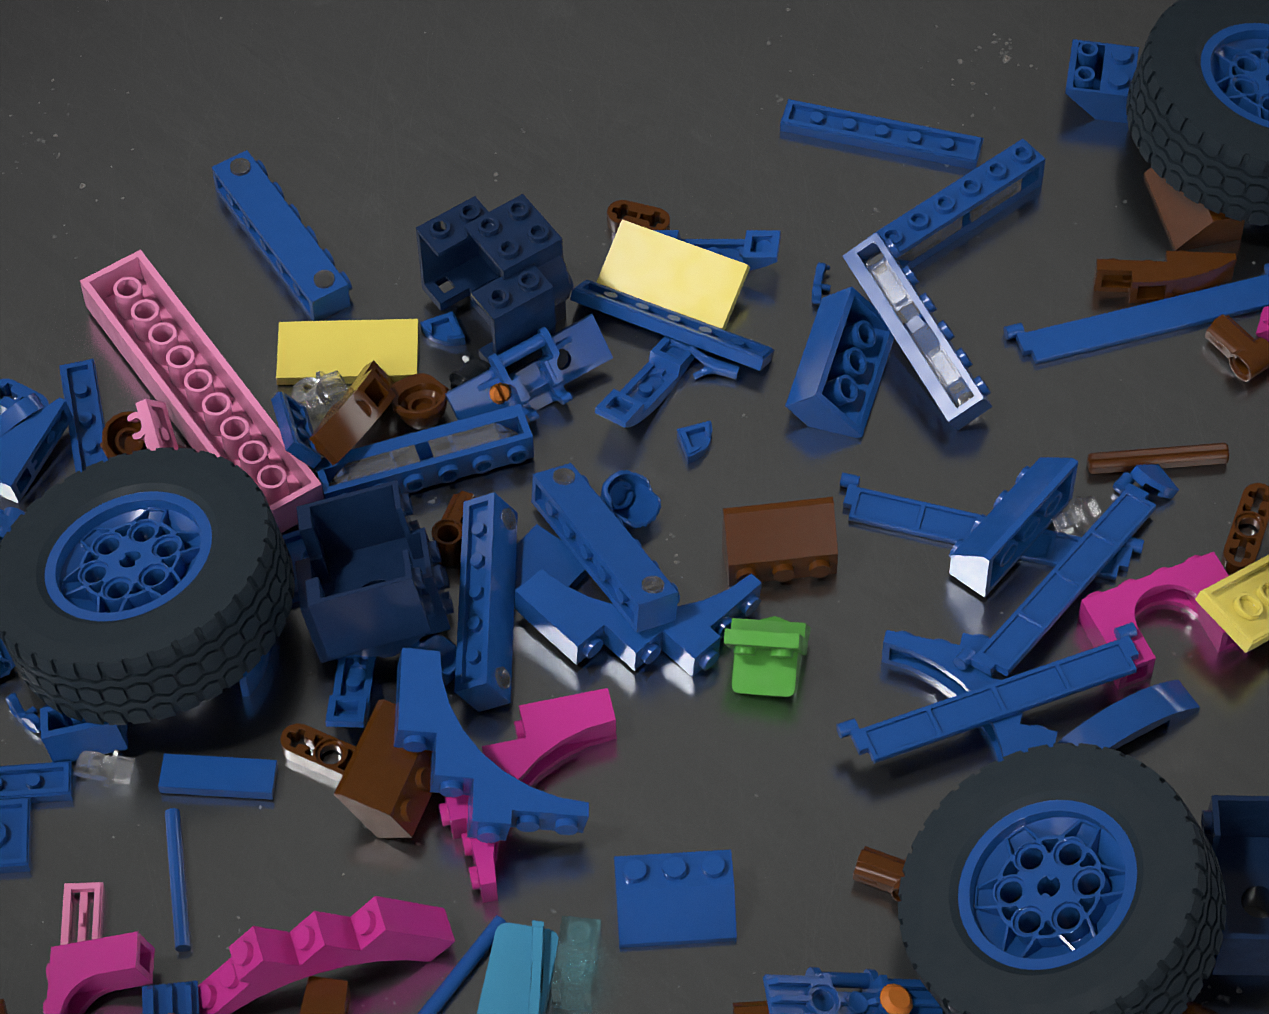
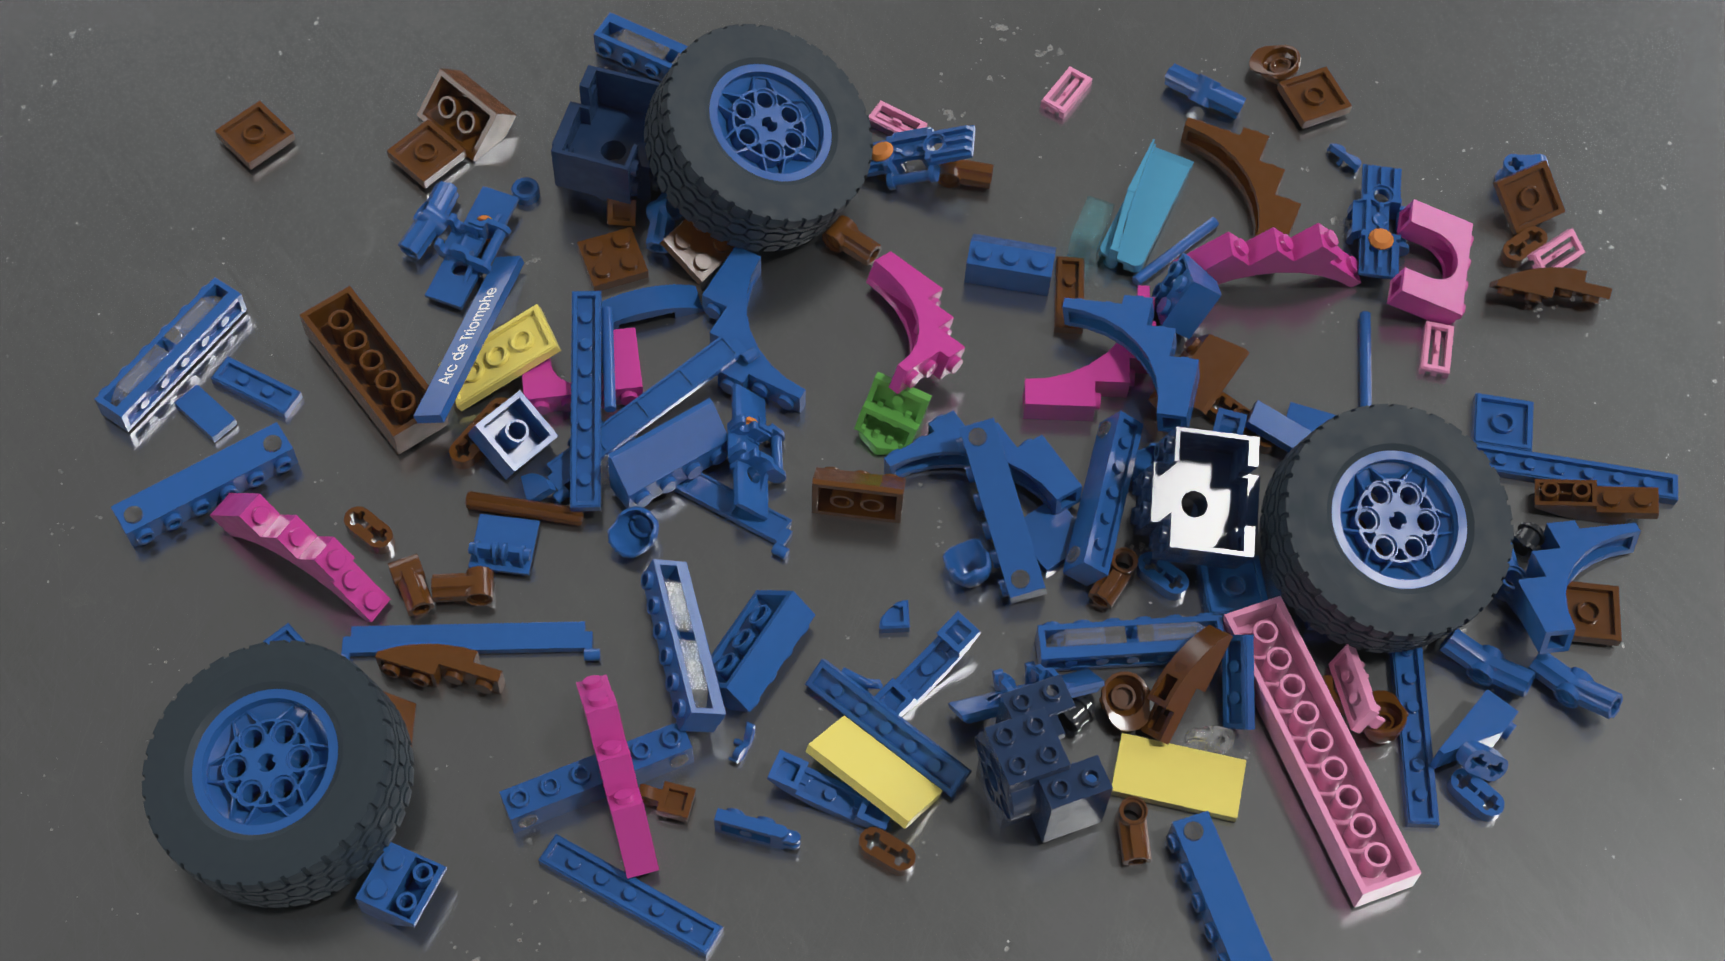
camera: 170 degrees left, 5 degrees up
blue piece [836,622,1139,764] -> none
none -> reddish brown piece [431,566,494,606]
none -> brick [467,390,558,480]
none -> blue hinge [468,514,540,576]
none -> blue tile [570,291,602,512]
none -> dark pink arch [576,674,659,879]
none -> reddish brown plate [577,227,649,291]
none -> blue bar [602,306,616,412]
none -> blue hair [607,507,659,558]
none -> reddish brown plate [639,781,696,822]
none -> blue hinge [714,808,801,850]
none -> blue piece [727,383,786,521]
none -> dark pink arch [866,251,965,394]
none -> reddish brown tile [1054,256,1085,334]
none -> reddish brown piece [1115,796,1152,866]
none -> blue slope [1152,253,1222,339]
none -> tile [1245,400,1311,453]

